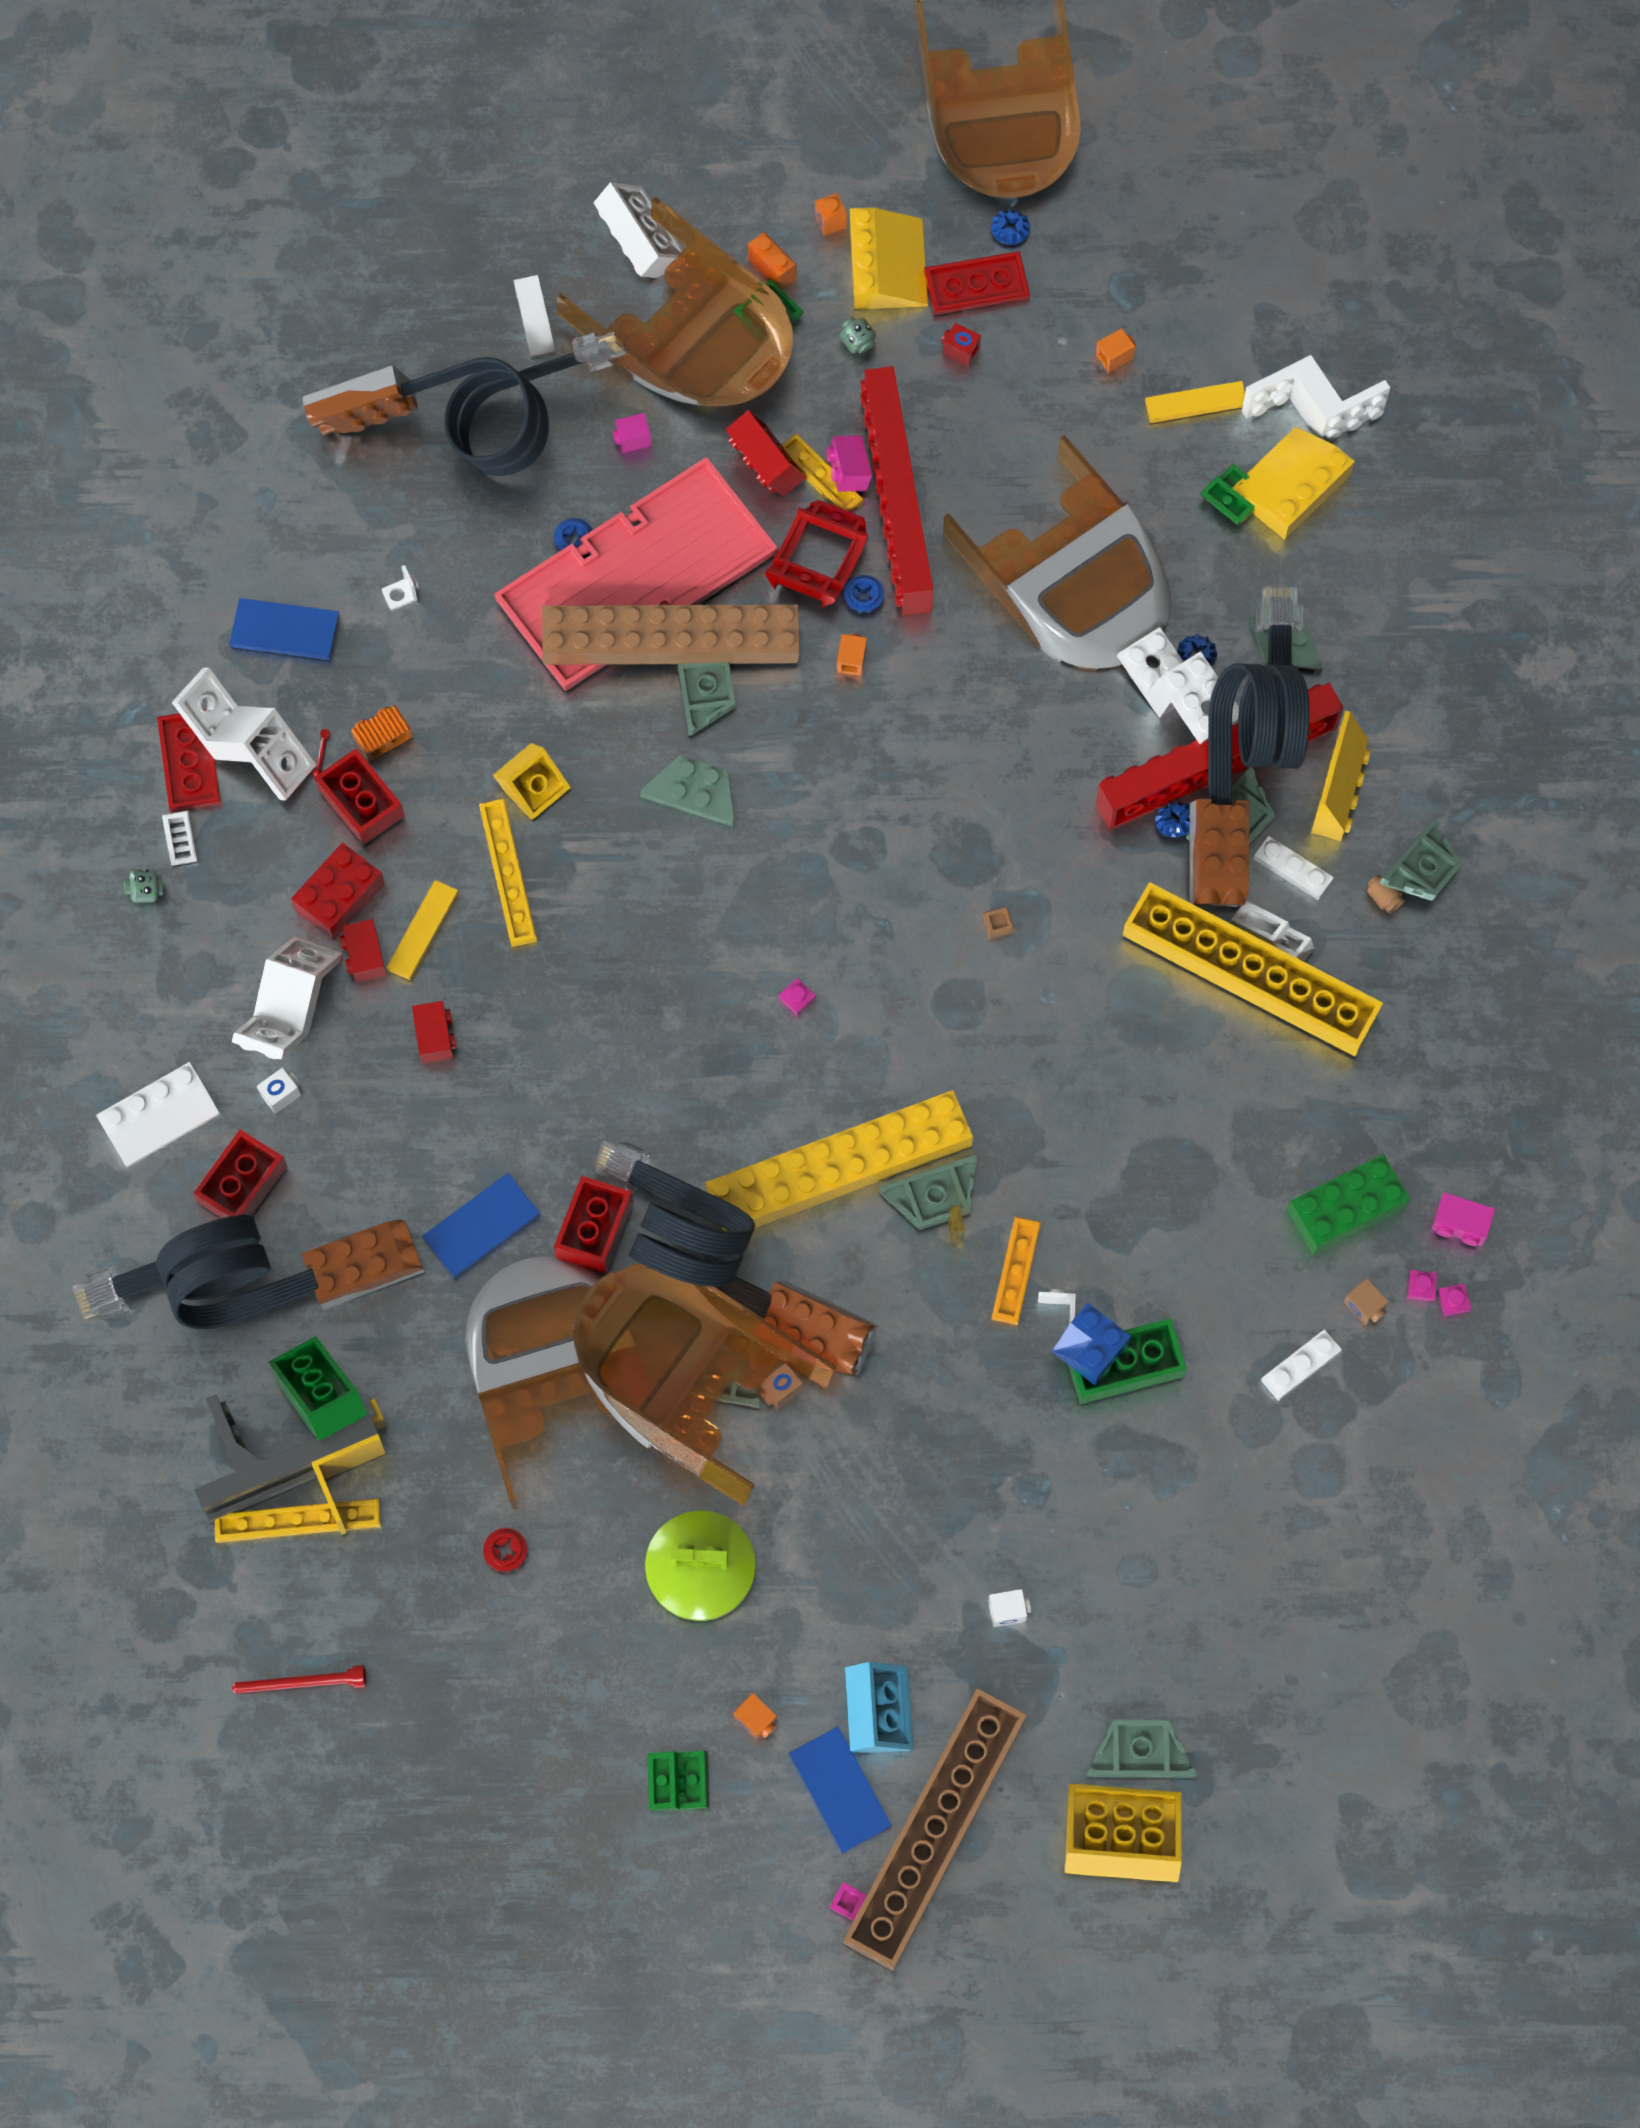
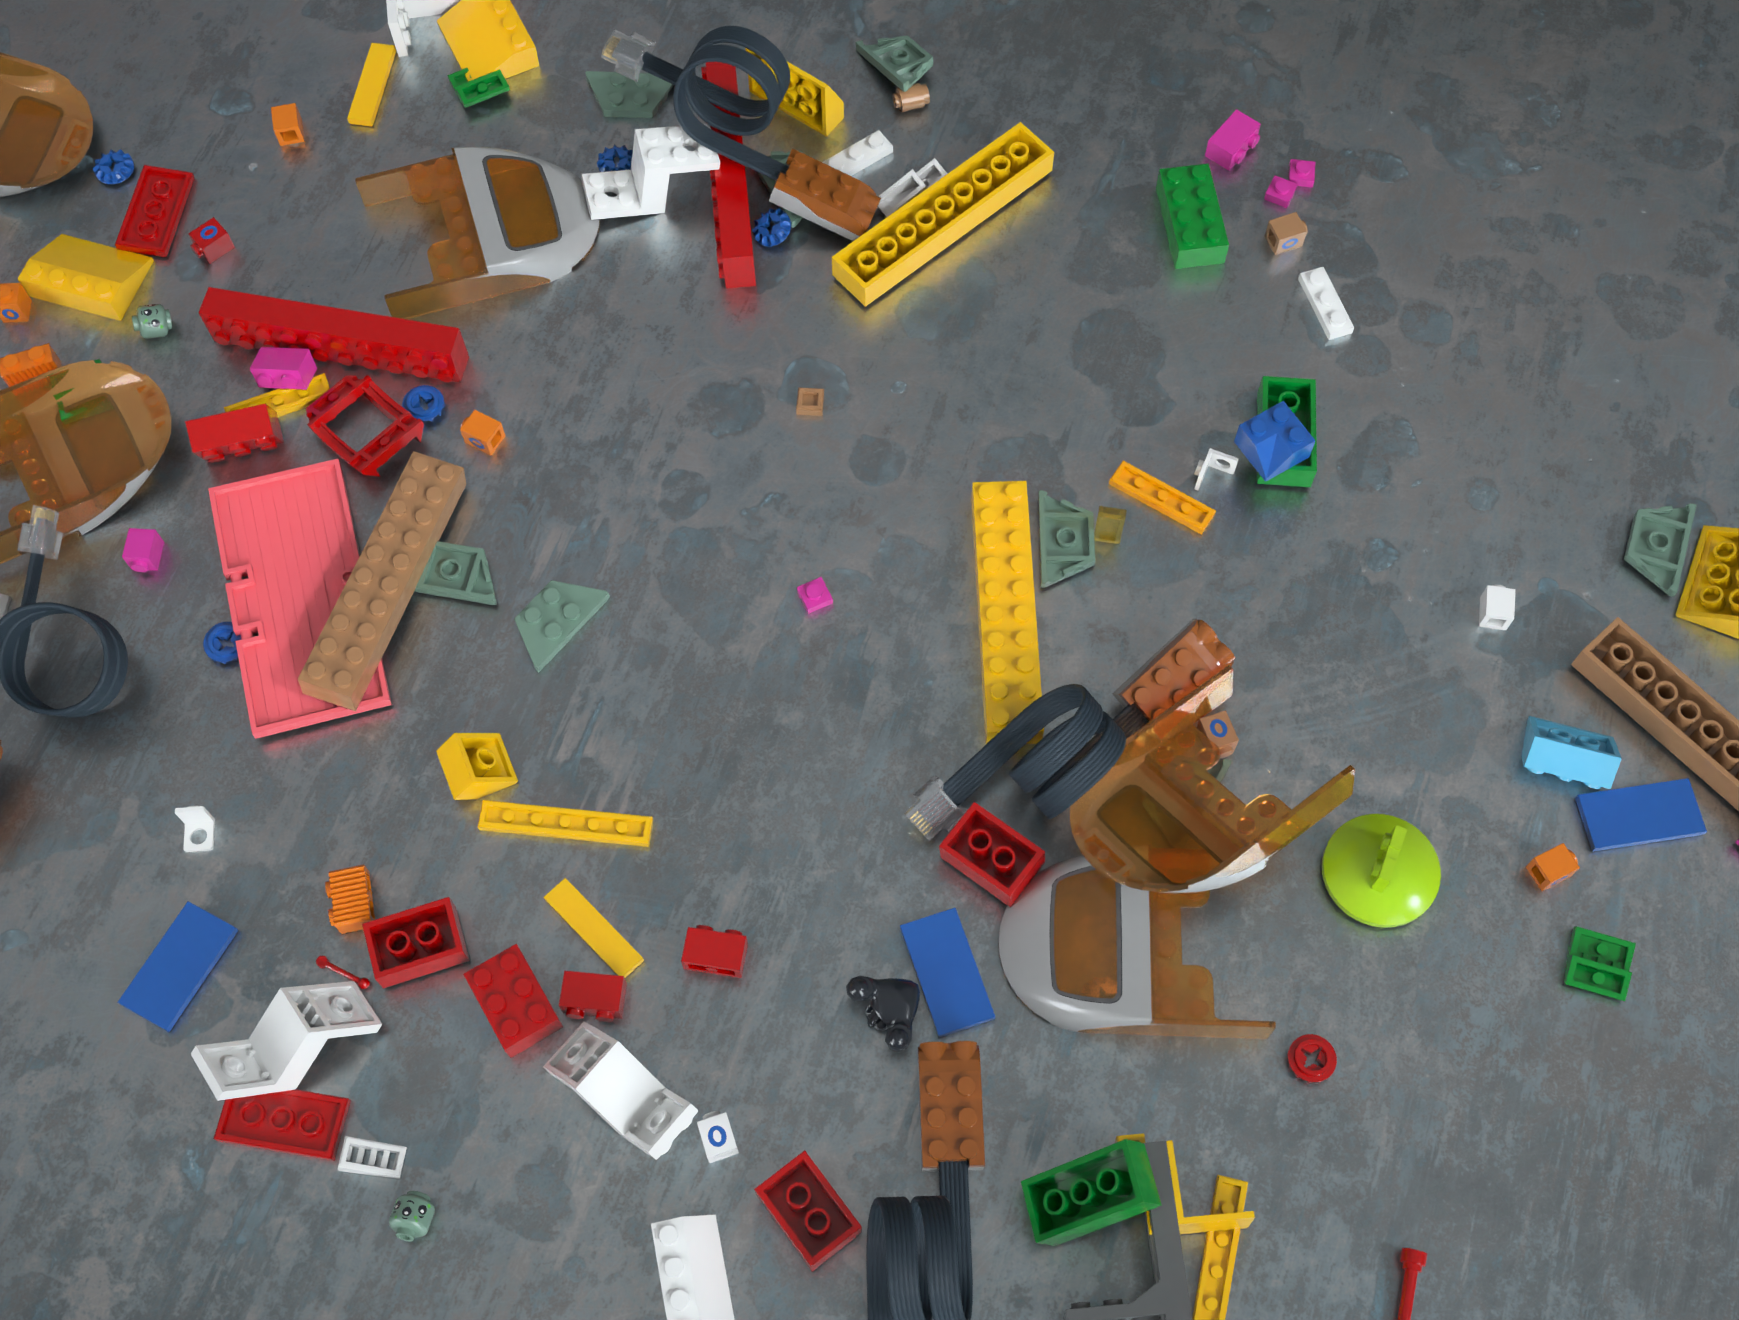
camera: 70 degrees left, 5 degrees down
none -> black head [846,975,920,1052]

